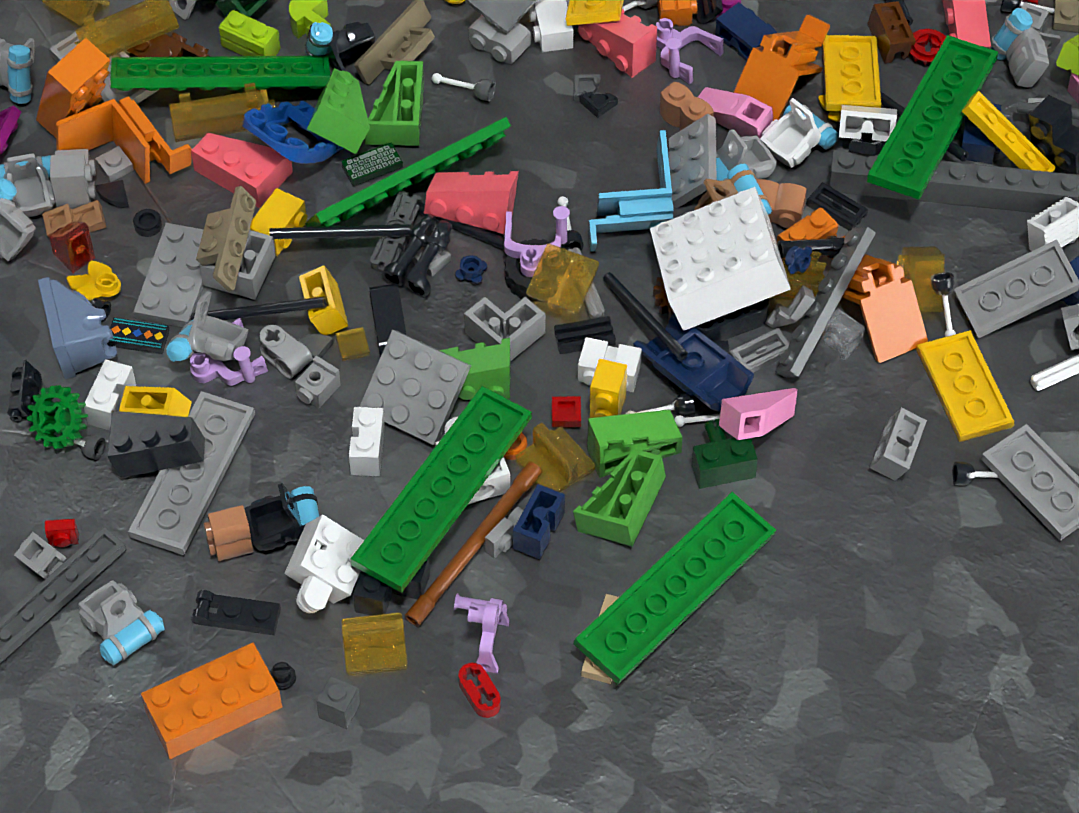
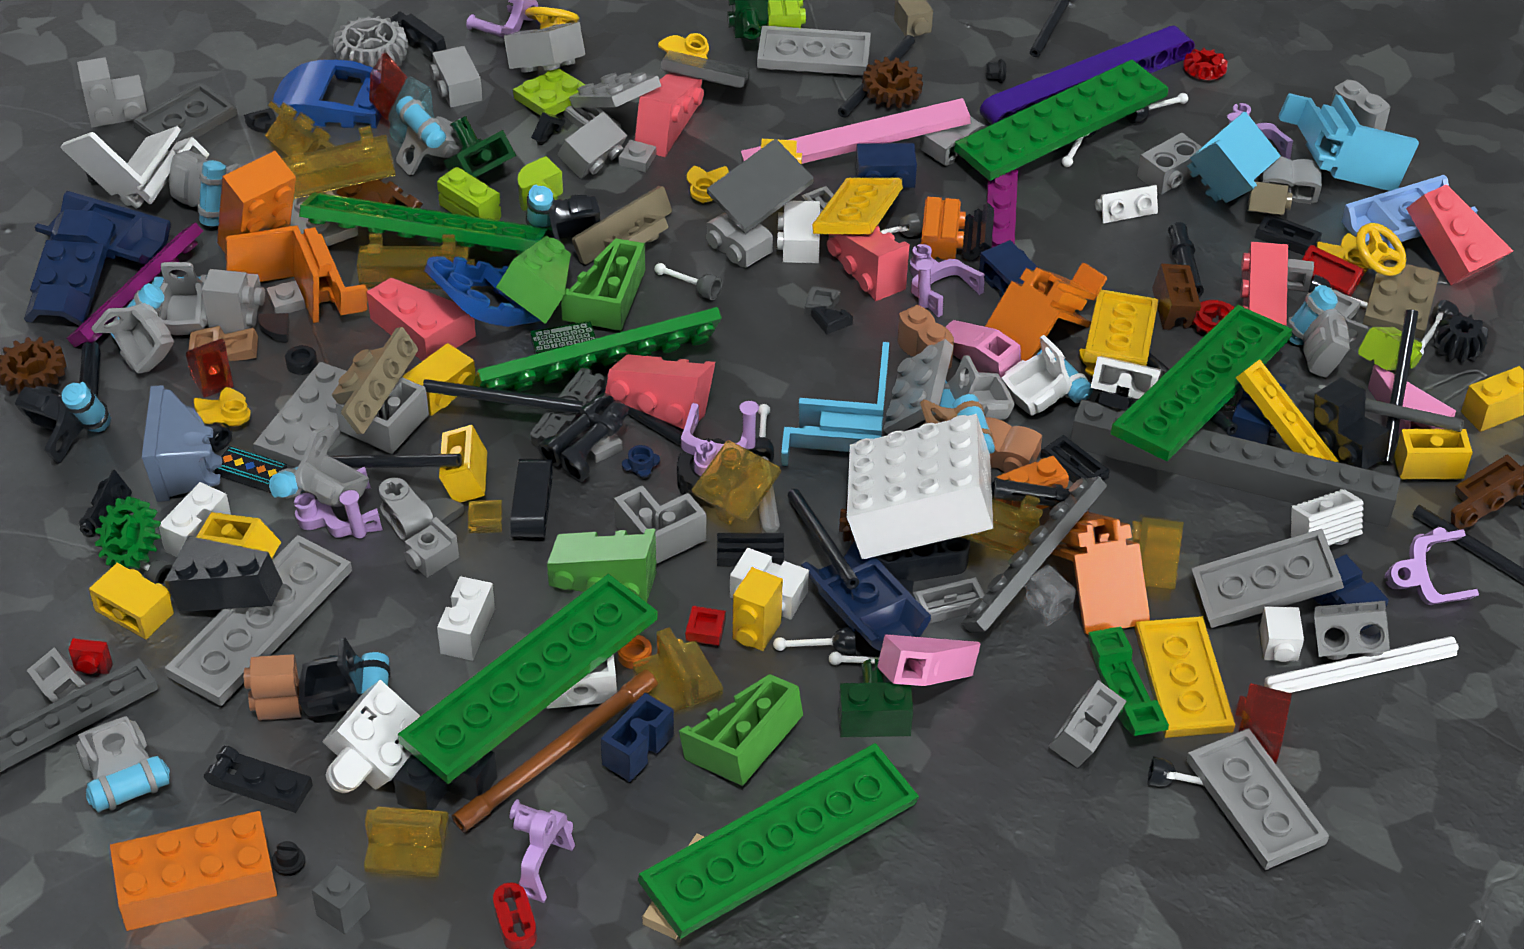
camera: 10 degrees right, 10 degrees down
light grey plate [359,330,471,445] -> none
light grey plate [485,507,523,559] -> none
bright green wedge [587,409,683,478] -> none
light grey slope [765,285,815,328] -> none
dark blue plate [785,246,812,274] -> none
black hinge [931,272,956,337] -> none
none -> yellow brick [89,563,174,640]
none -> green slope [1088,626,1169,736]
none -> clear red slope [1235,683,1292,764]
none -> white brick [1259,607,1304,662]

